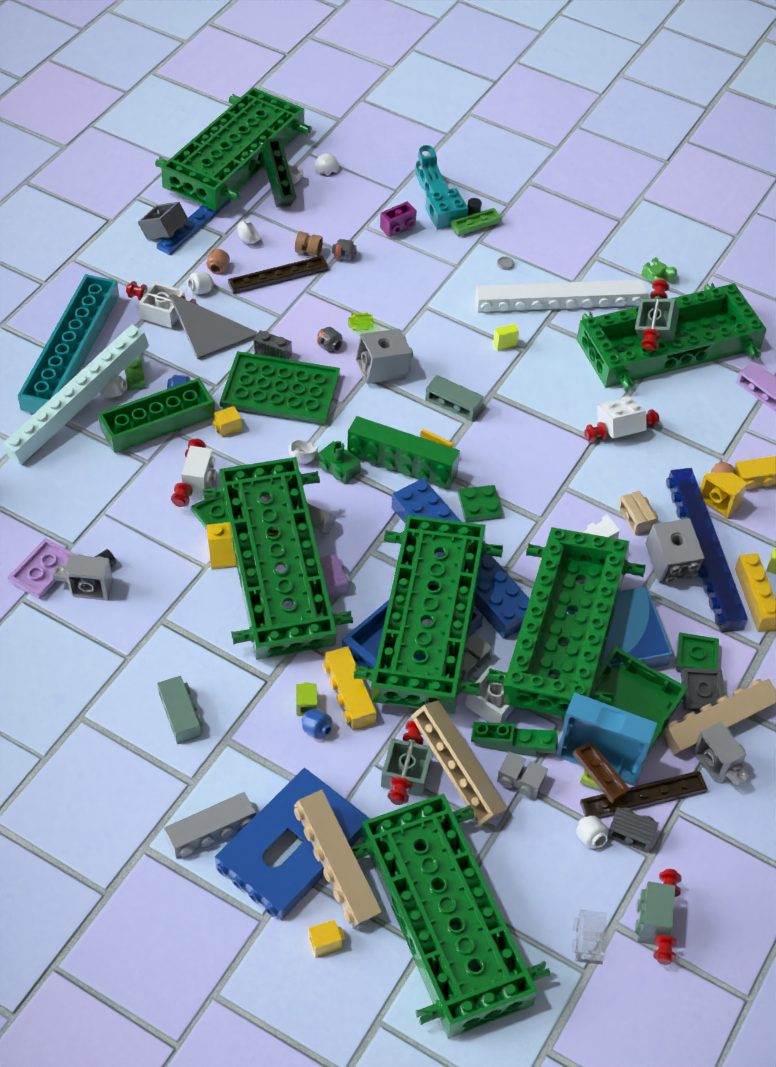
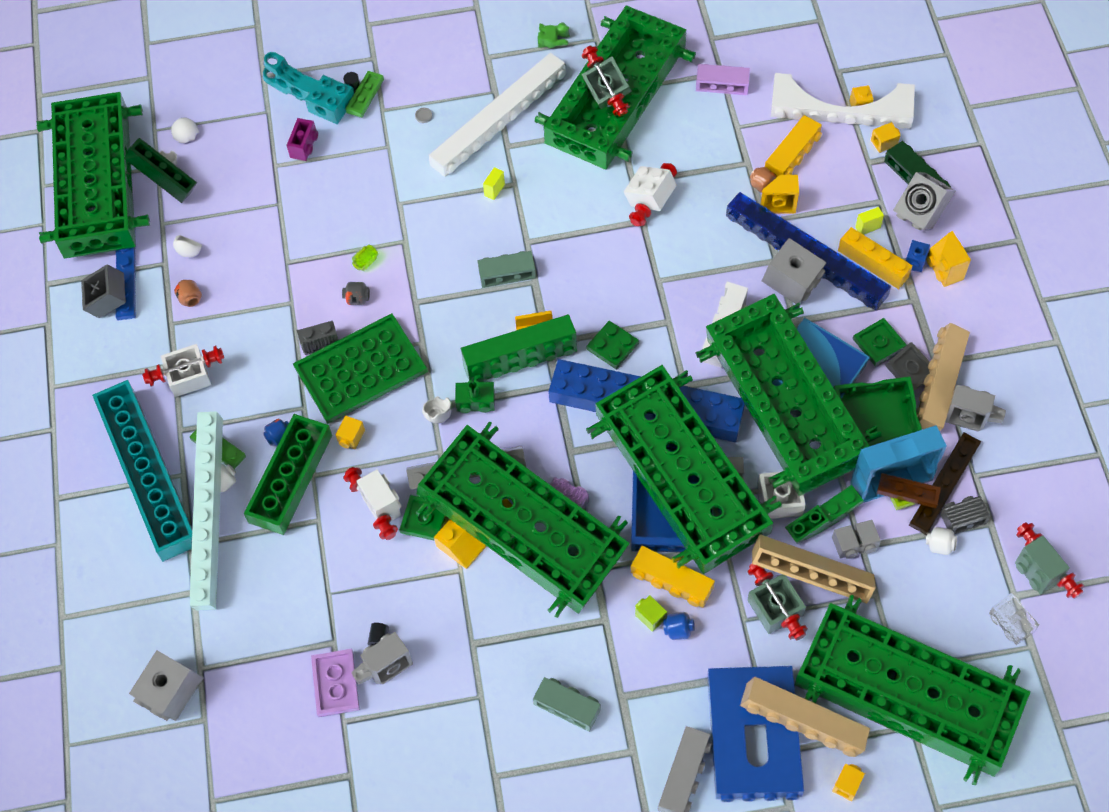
camera: 35 degrees left, 10 degrees up
light grey tile [170,294,257,359] -> none
white head [187,272,214,295] -> none
dark brown tile [228,255,329,294] -> none
medium nougat wheel [295,231,323,257] -> none
dark grey head [332,239,357,262] -> none
light grey brick [355,329,413,384] -> none
tan brick [618,491,658,535] -> none

